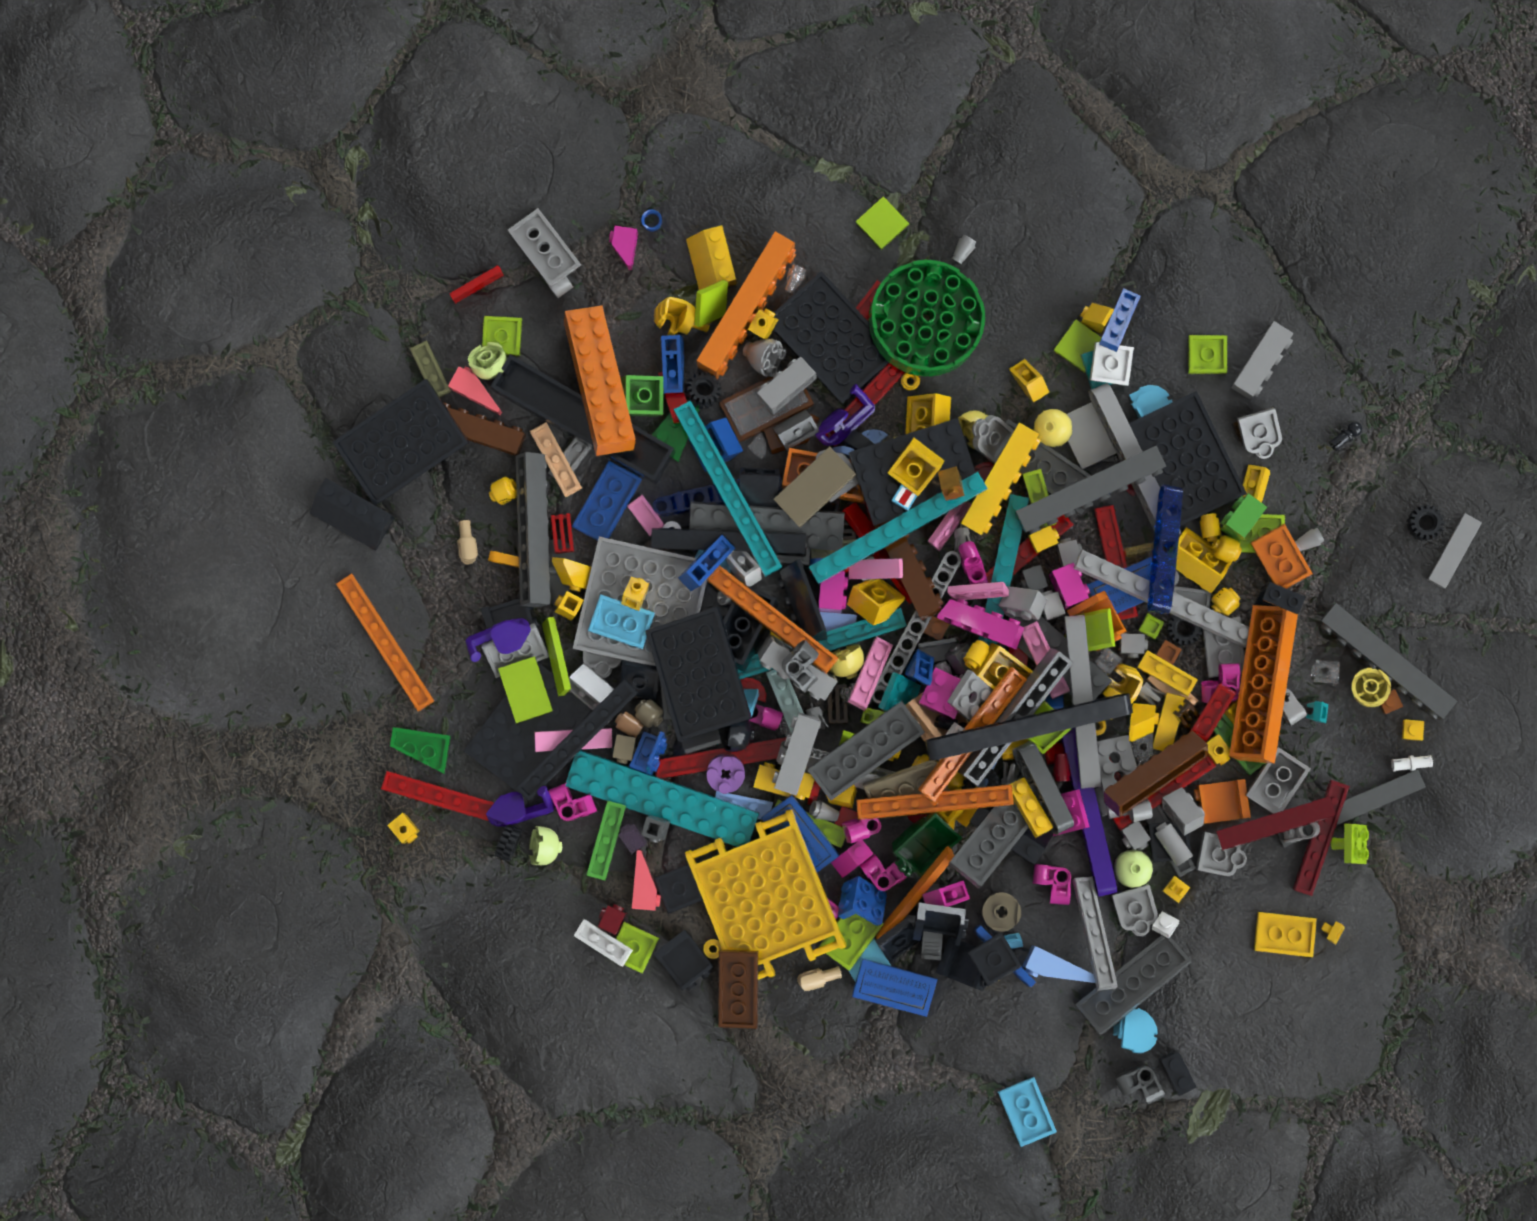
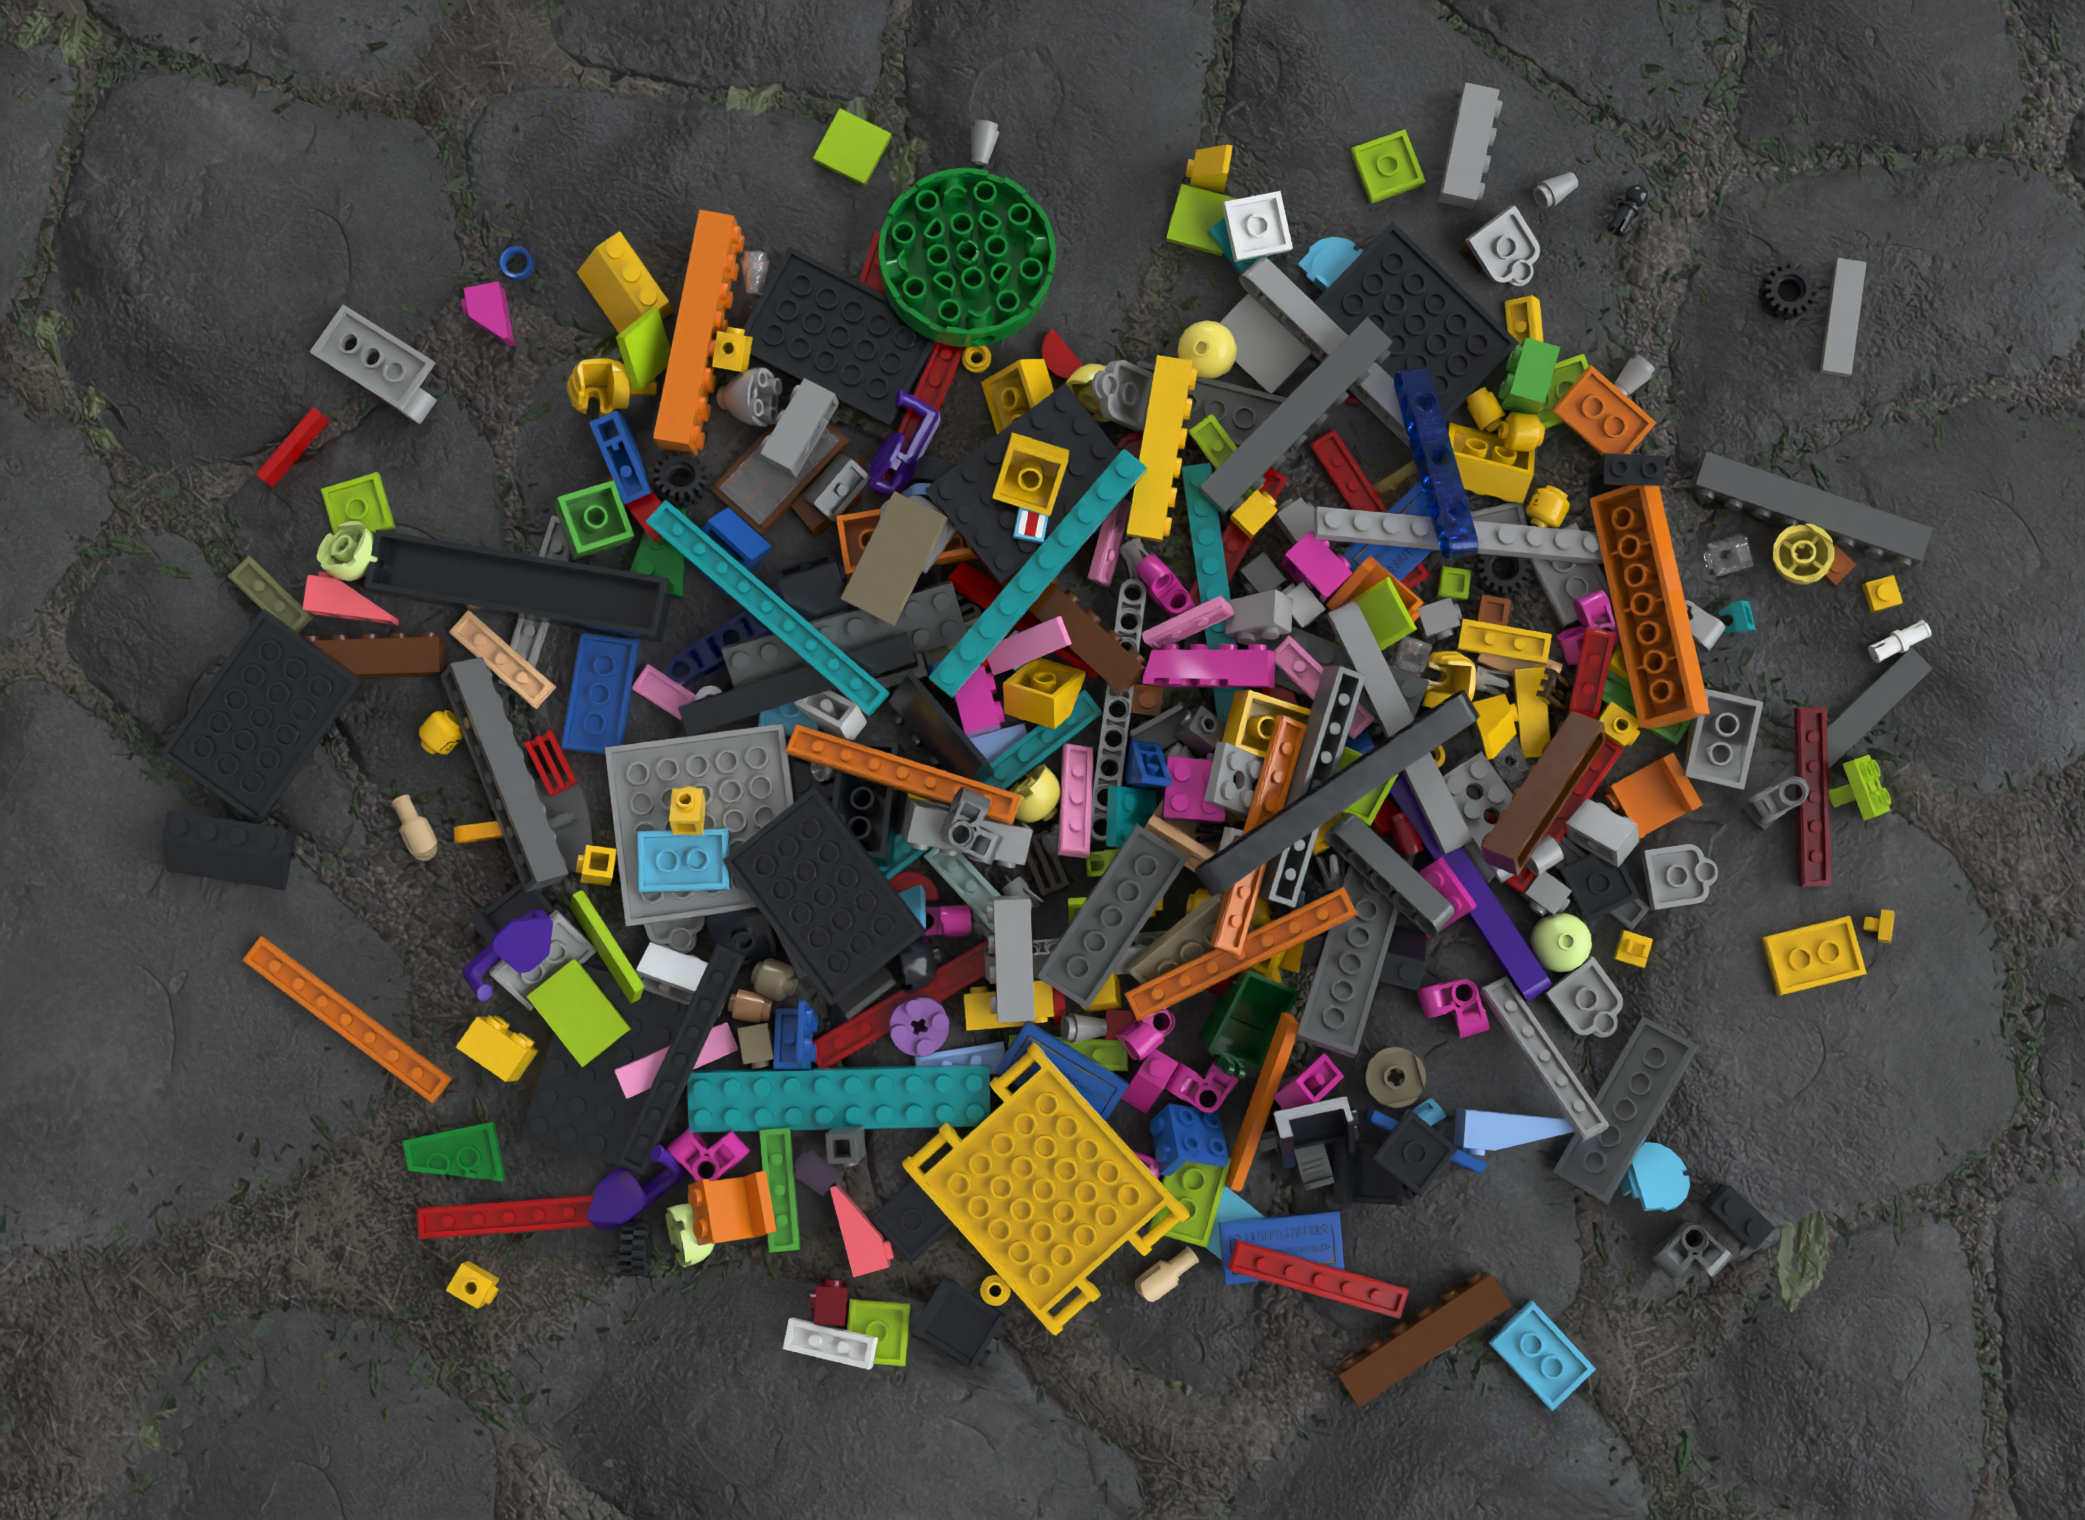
camera: 25 degrees left, 0 degrees up
yellow slope [552,557,592,592] -> none
orange brick [564,306,636,456] -> none
blue slope [678,535,735,591] -> none
reddish brown tile [718,950,758,1029] -> none
clear tile [748,433,767,460] -> none
medium blue tile [862,429,888,444] -> none
black tile [875,918,922,962] -> none
pearl gold brick [938,466,965,501] -> none
yellow brick [963,640,990,670] -> none
yellow slope [1009,359,1049,403] -> none
yellow plate [1009,777,1053,838] -> none
plate [1099,288,1141,352] -> none
white plate [1152,911,1179,938] -> none
light grey brick [1155,822,1193,866] -> none
dark red tile [1216,796,1336,851] -> none
none -> yellow brick [456,1015,539,1082]
none -> orange panel [688,1171,777,1246]
none -> red tile [1042,328,1084,380]
none -> red tile [1227,1239,1409,1319]
none -> reddish brown brick [1335,1271,1512,1407]
none -> light grey cone [1533,172,1578,209]

